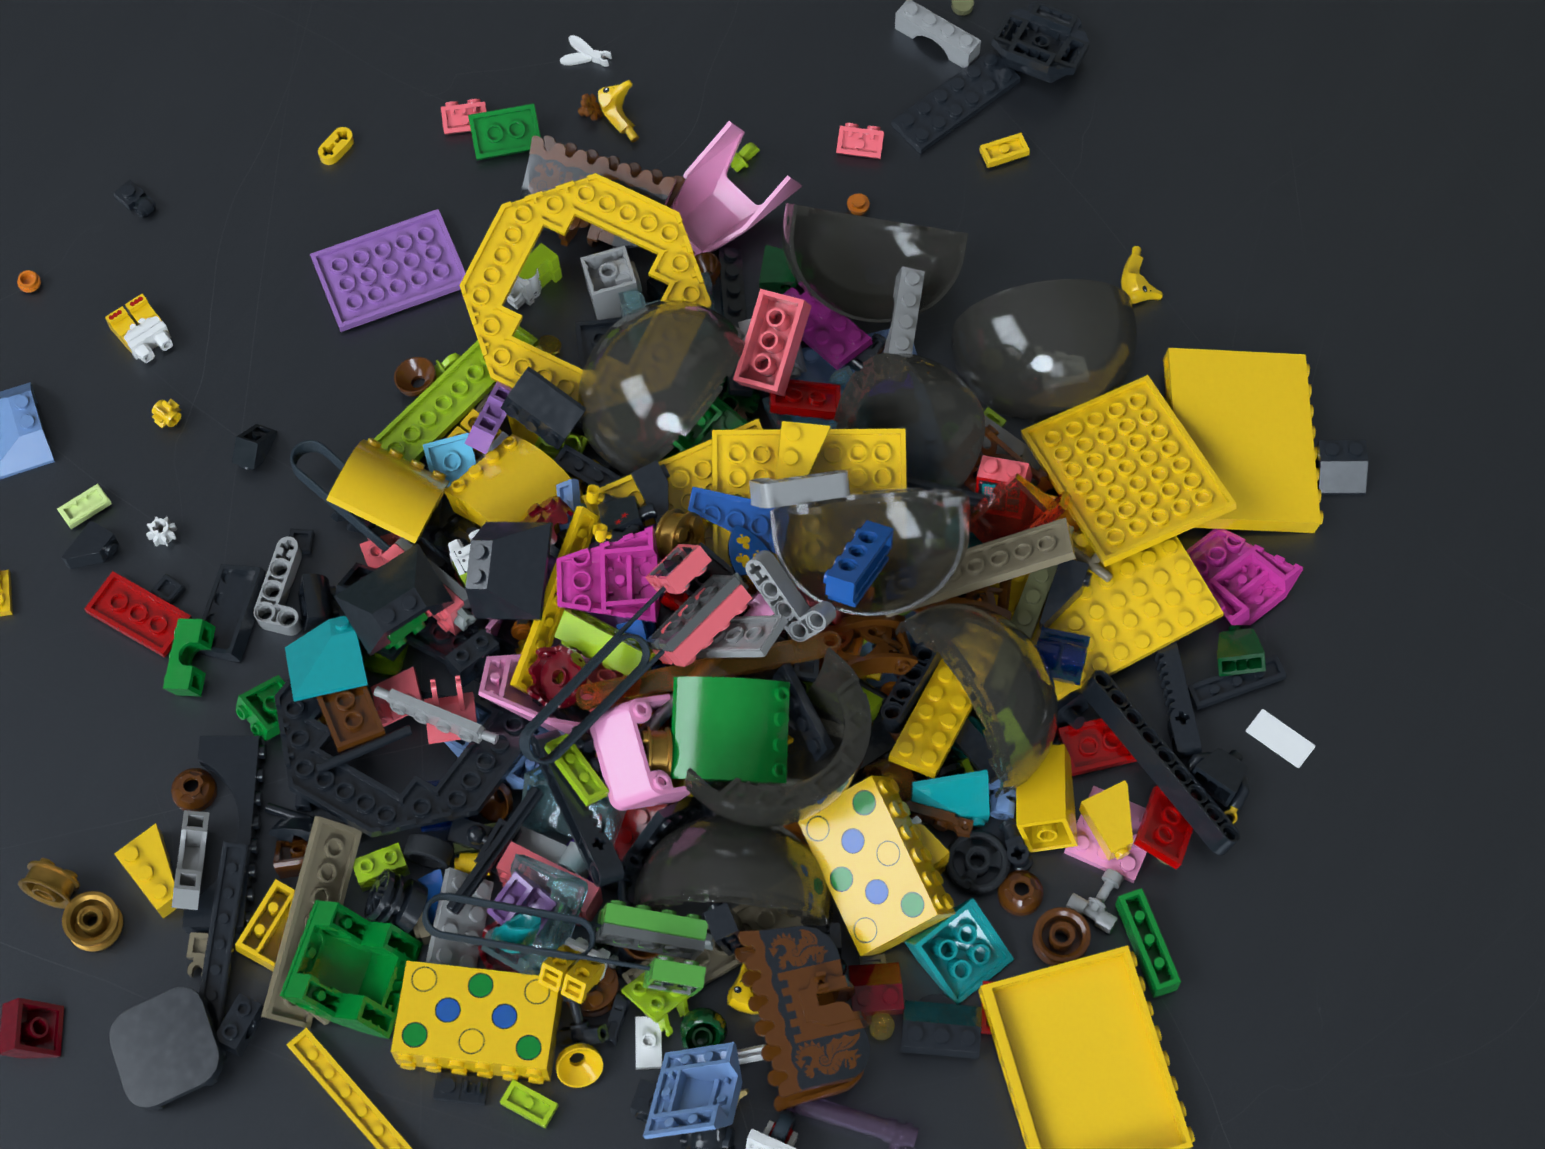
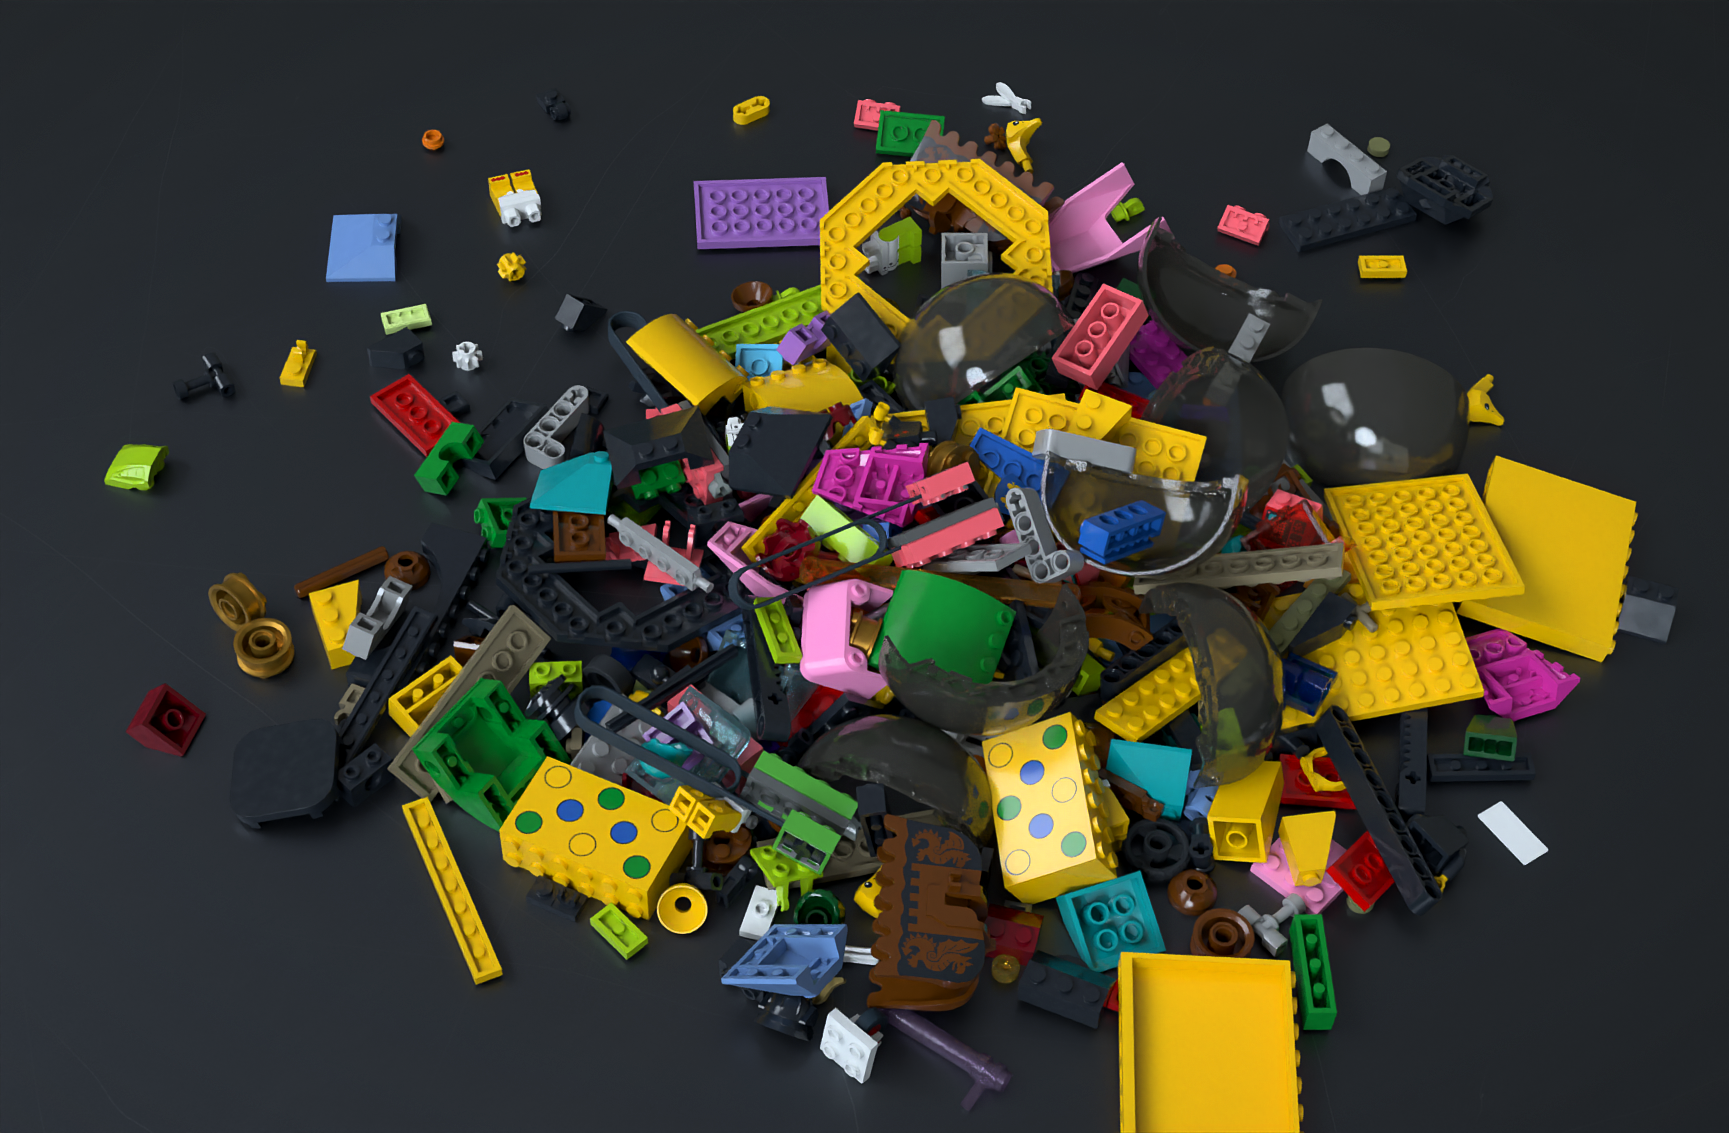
camera: 15 degrees right, 15 degrees down
none -> reddish brown axle [294,546,389,598]
none -> yellow cap [1300,747,1346,792]

